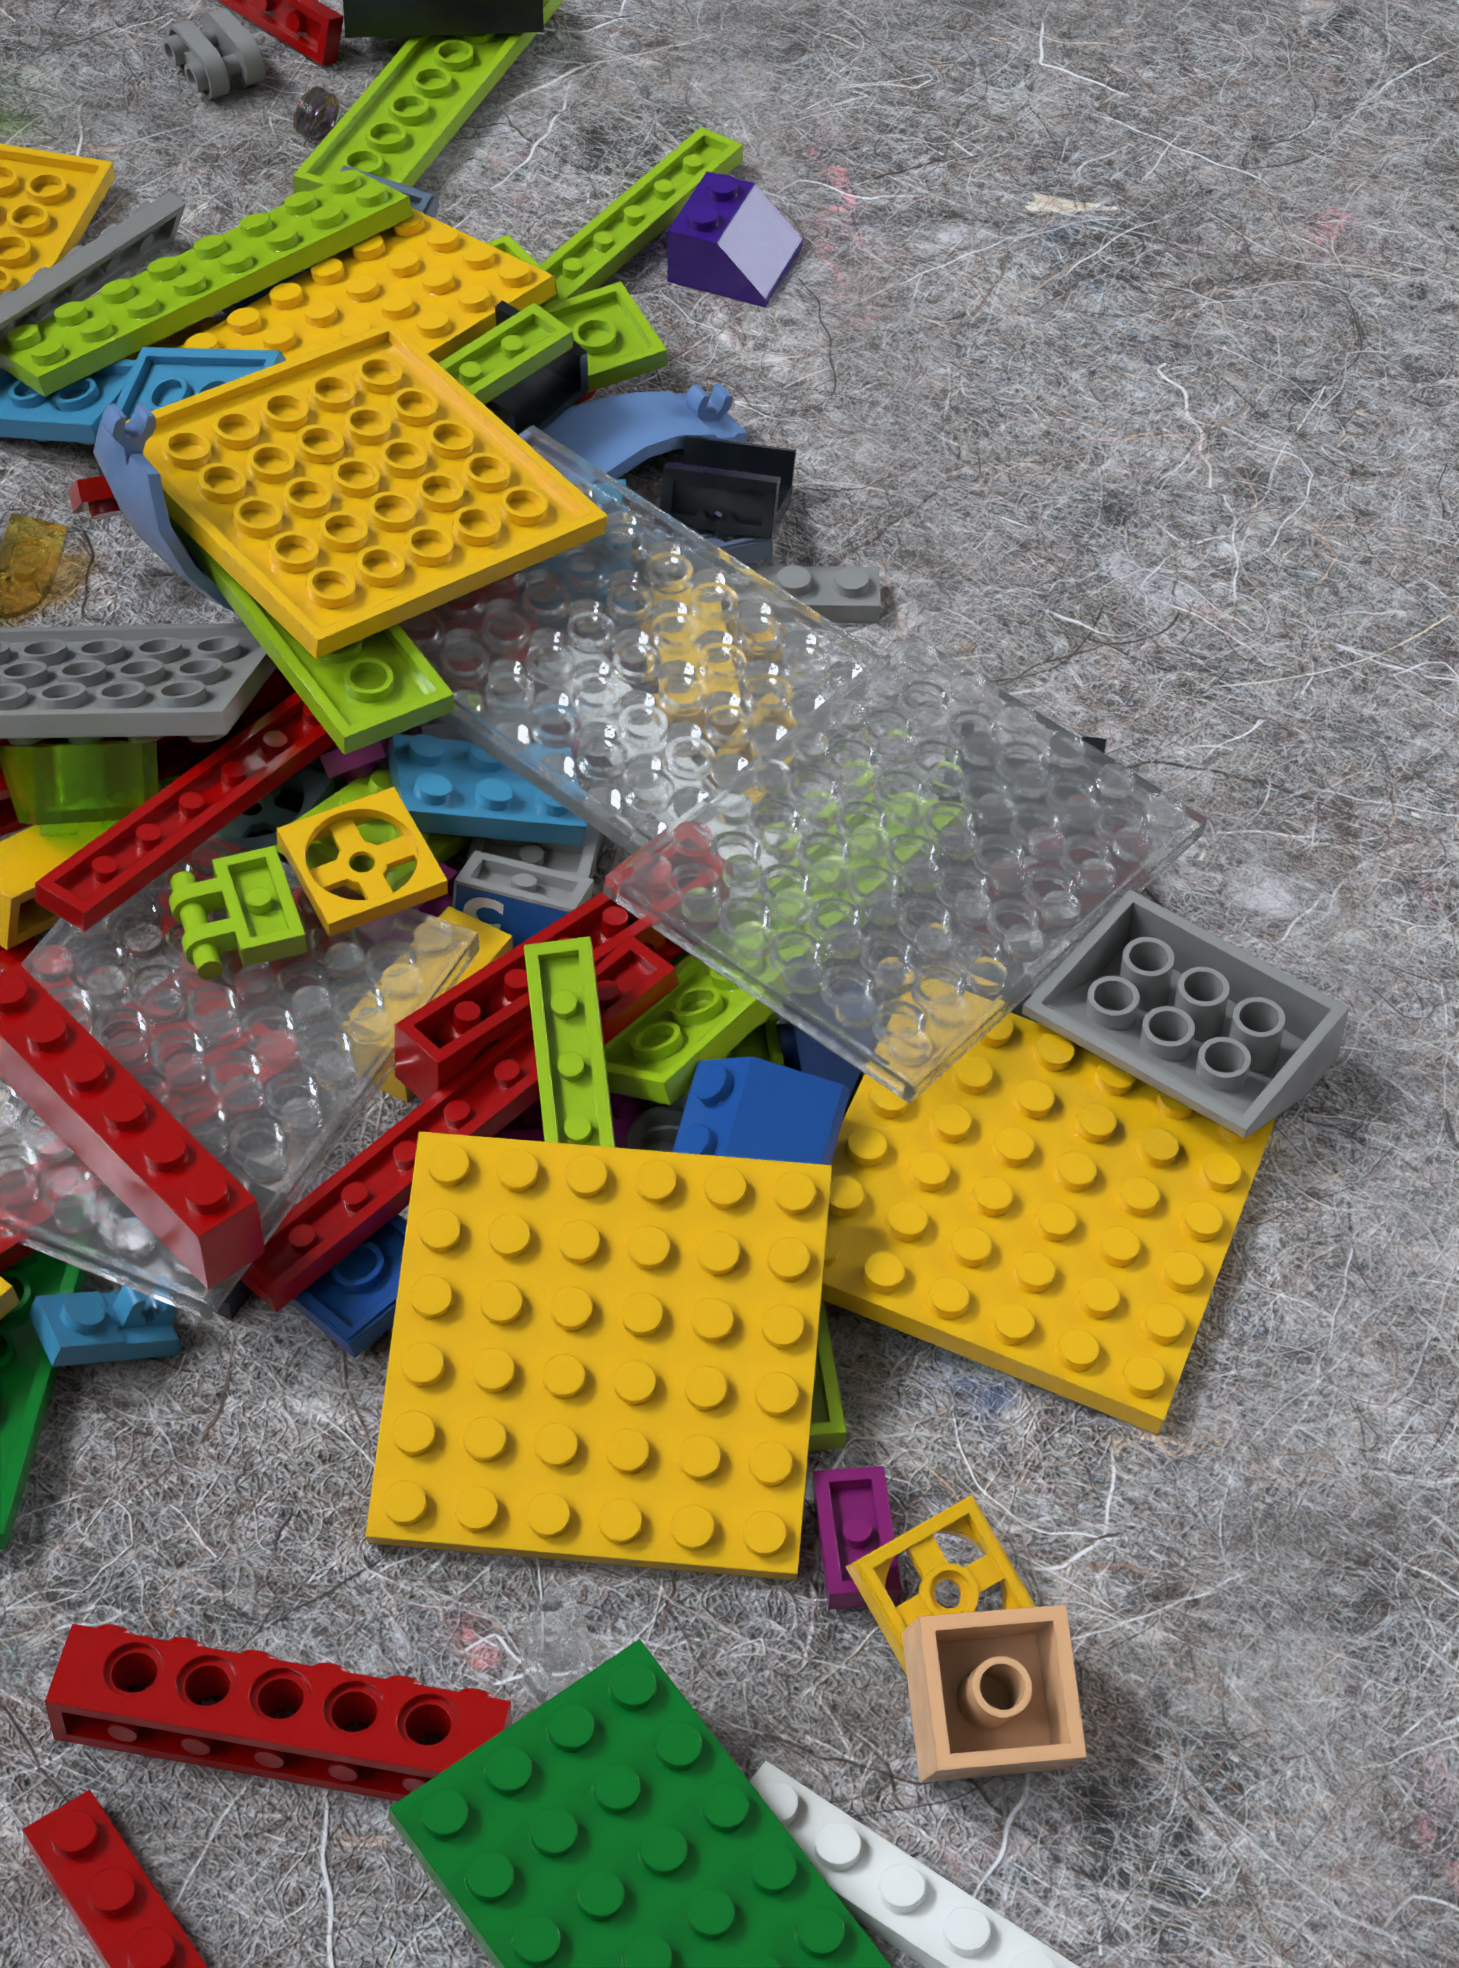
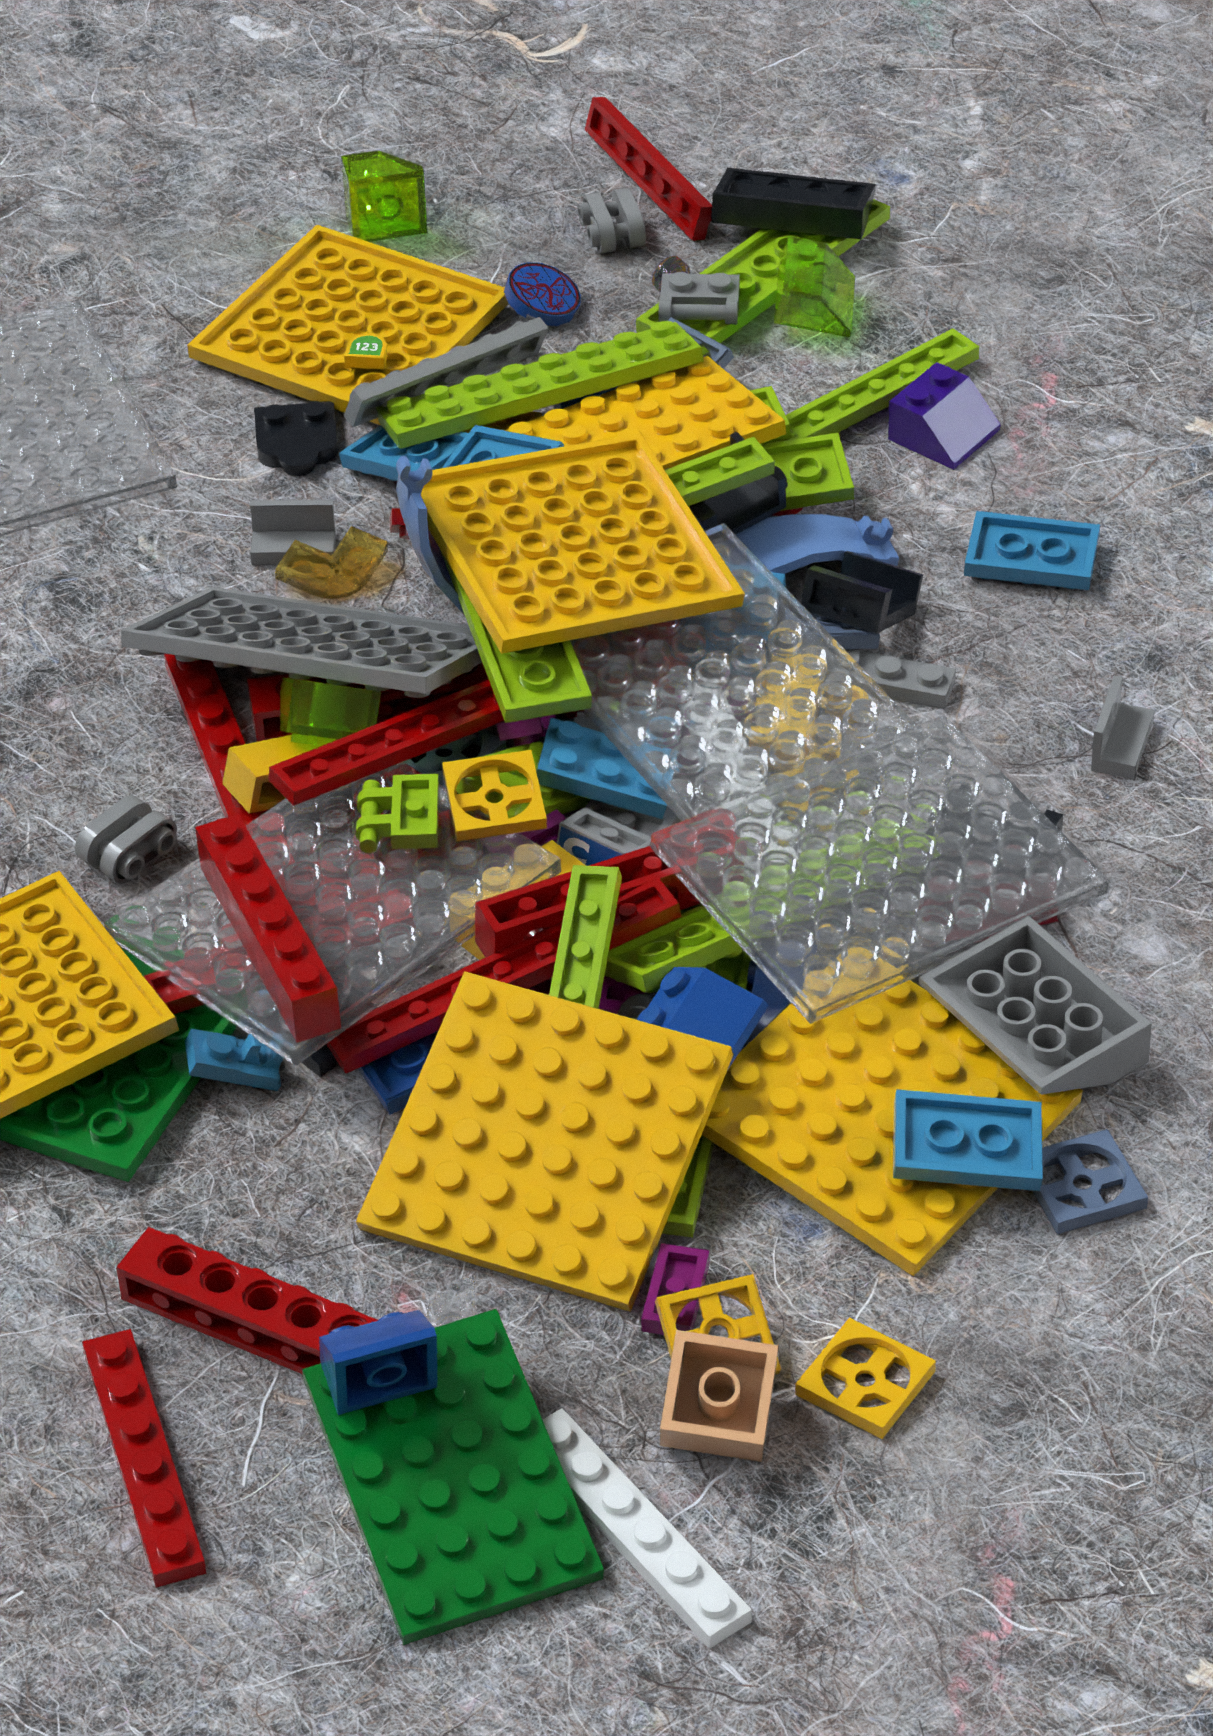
camera: 20 degrees right, 5 degrees down
none -> blue slope [319,1309,438,1415]
none -> blue tile [504,262,581,326]
none -> light grey plate [659,272,740,324]
none -> clear neon green slope [774,236,855,338]
none -> yellow piece [795,1317,936,1439]
none -> dark azure plate [893,1089,1043,1191]
none -> dark azure plate [964,511,1100,590]
none -> sand blue piece [1033,1129,1148,1234]
none -> light grey panel [1091,675,1155,779]

